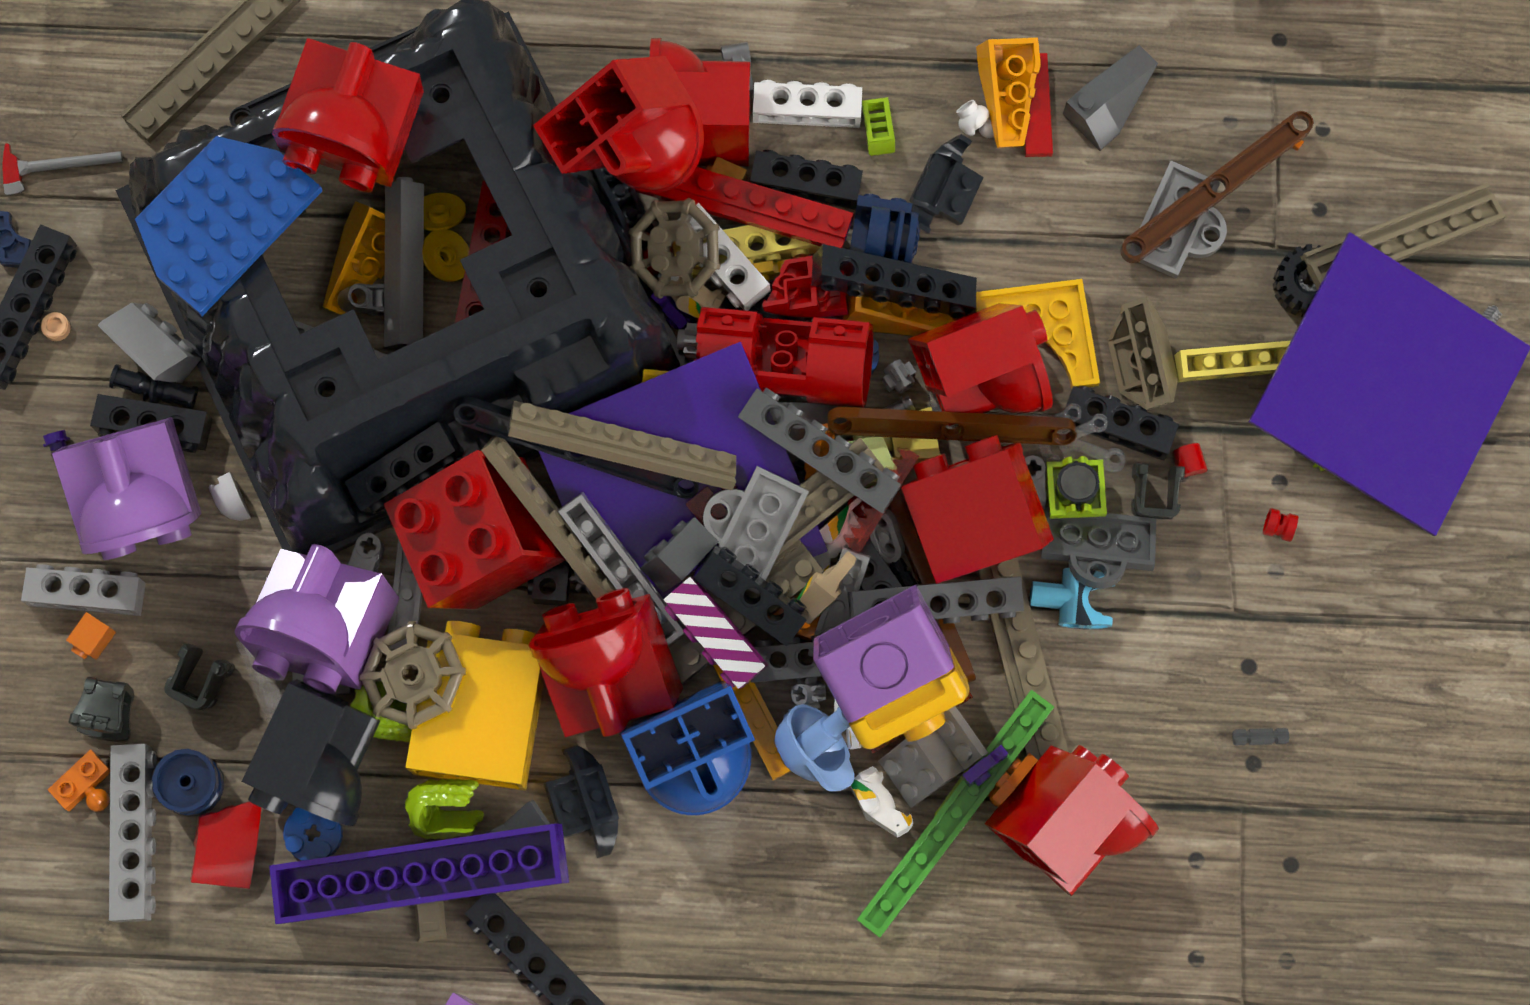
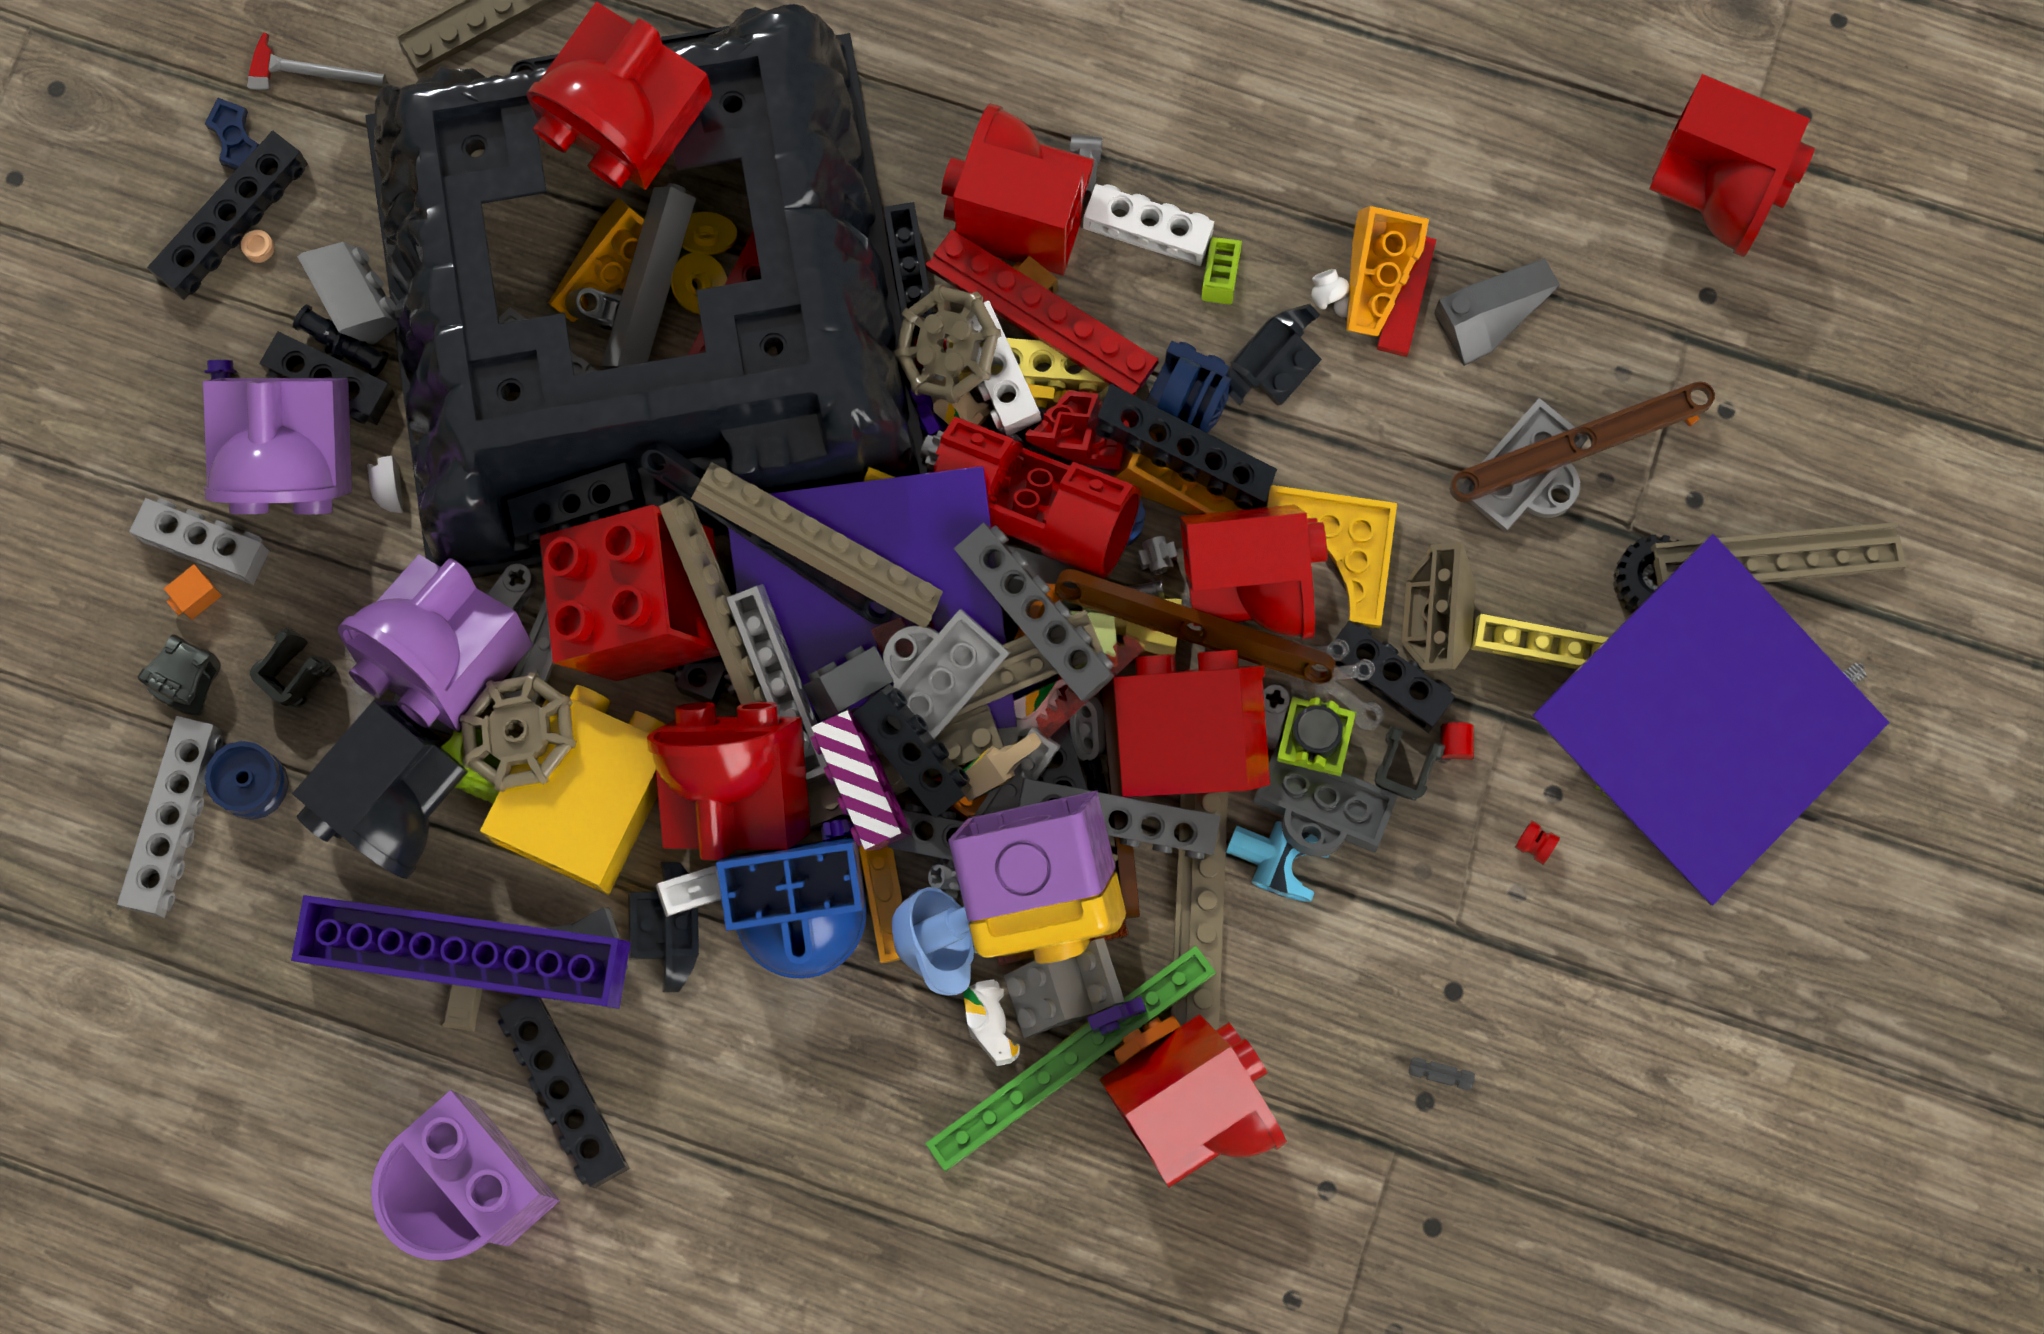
camera: 20 degrees right, 0 degrees up
orange plate [47,749,110,812] -> none
blue plate [135,136,323,316] -> none
red slope [190,801,261,889] -> none
blue plate [283,807,343,861] -> none
lime piece [405,779,484,840] -> none
red piece [533,56,704,193] -> none
black brick [750,150,863,210] -> none
none -> white plate [656,865,721,917]
none -> dark purple plate [821,819,855,841]

